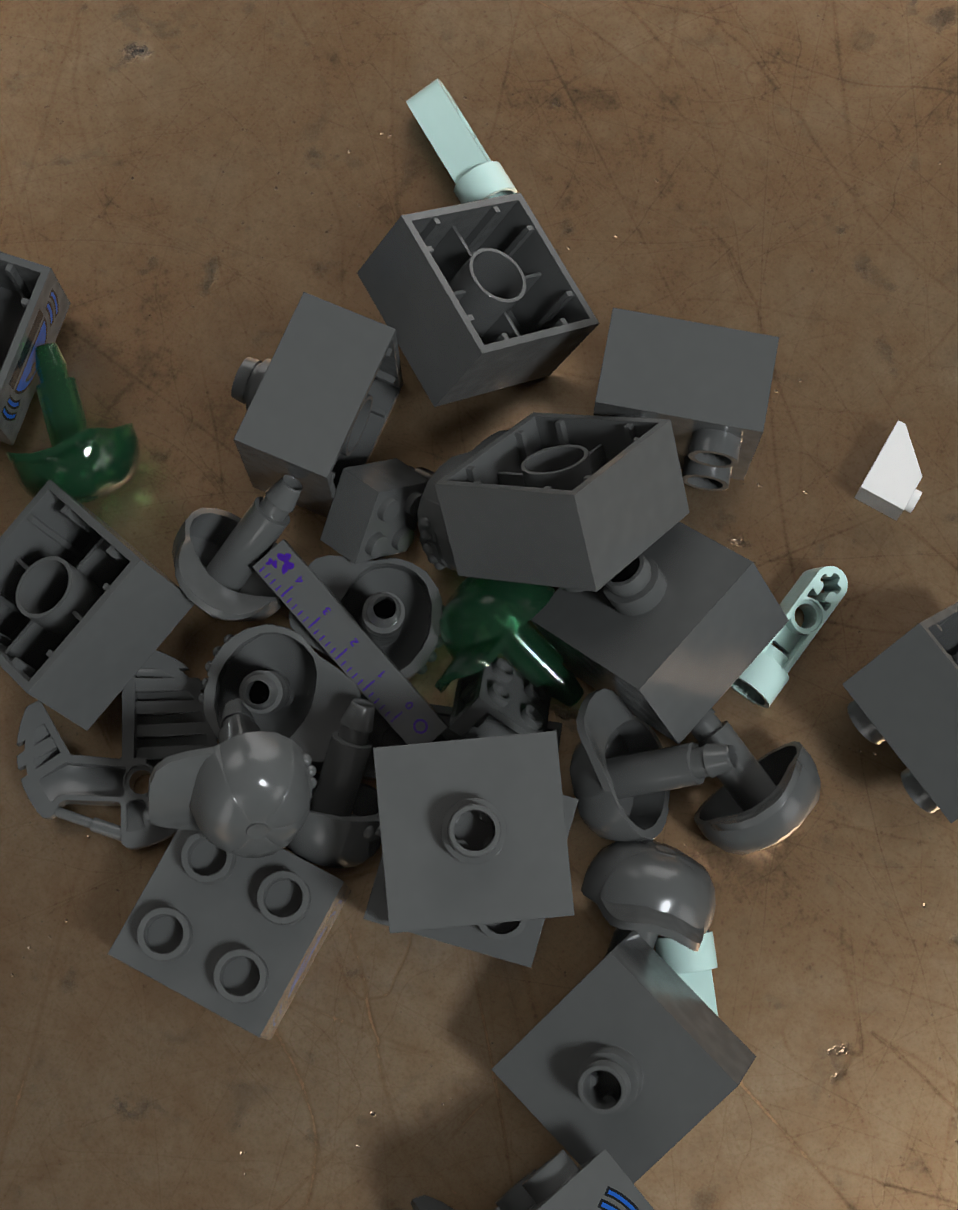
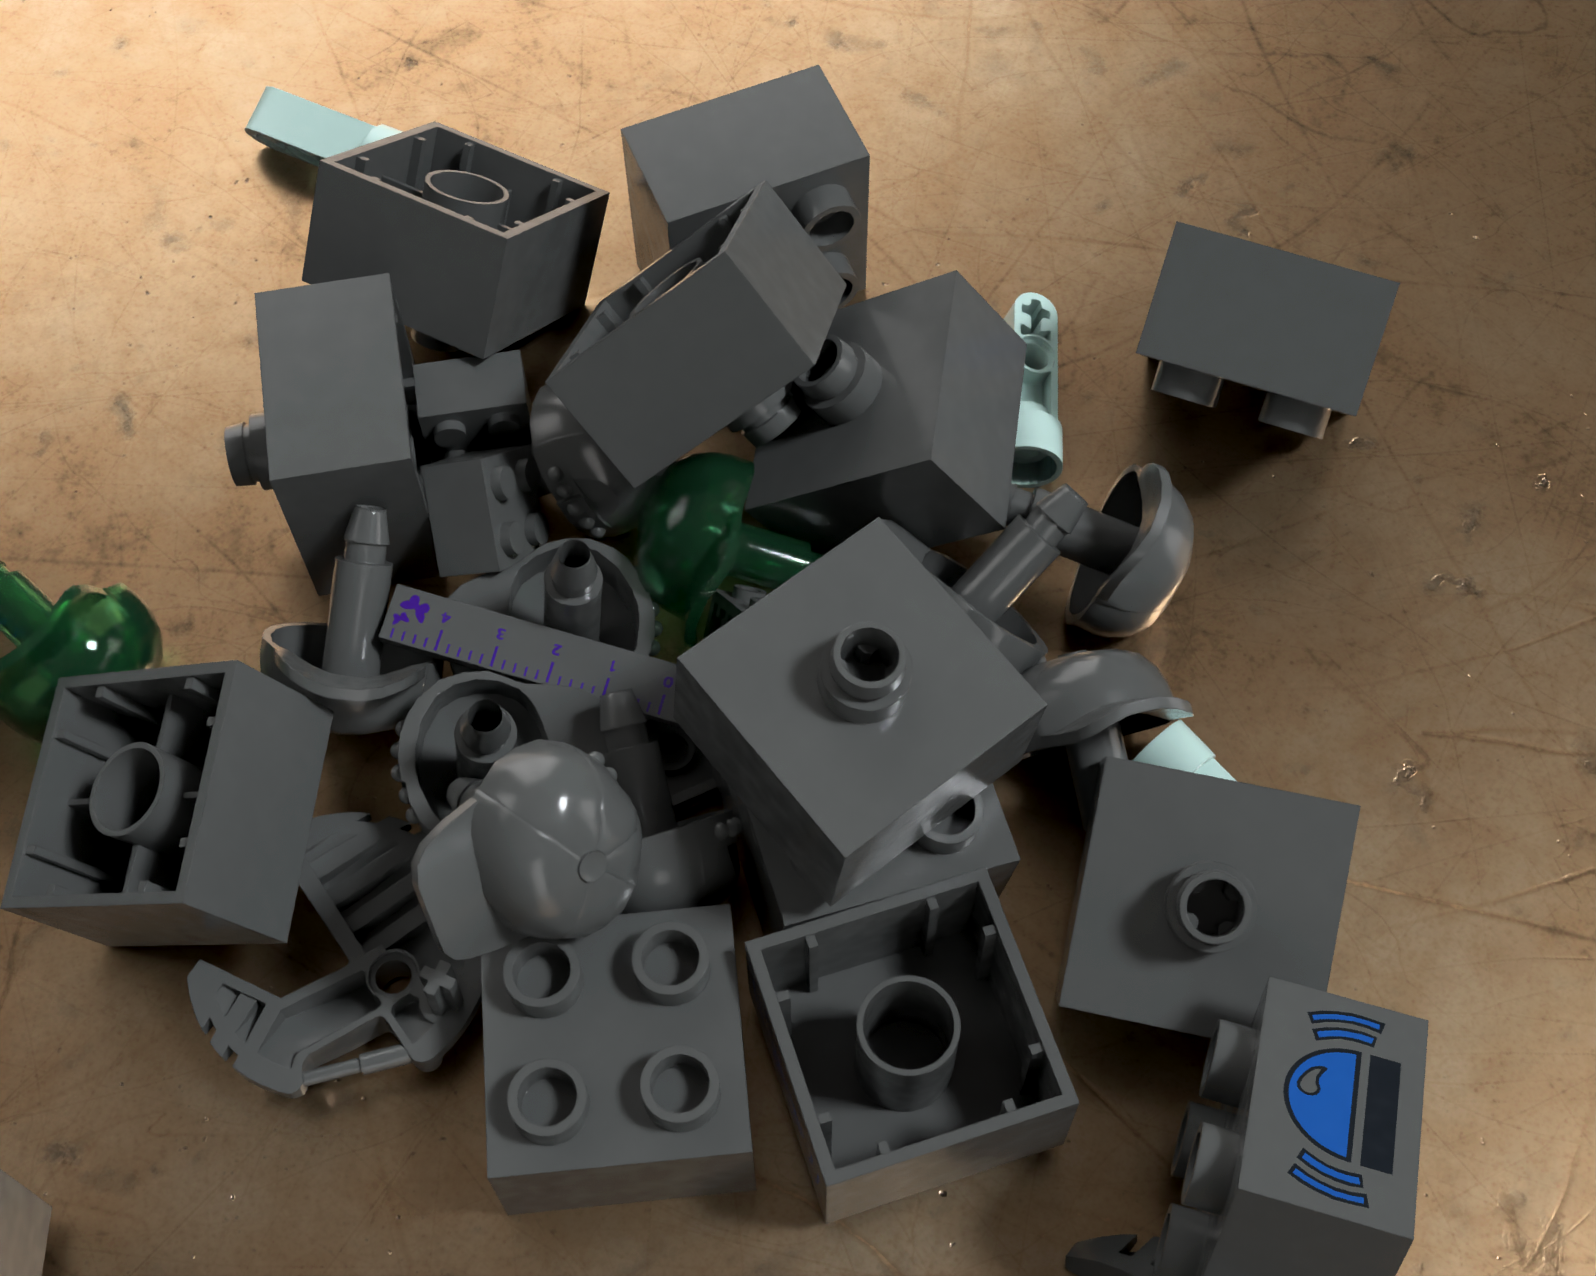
camera: 35 degrees left, 15 degrees down
white slope [854,420,923,521] -> none
none -> dark grey brick [413,350,532,463]
none -> dark grey brick [745,866,1080,1224]

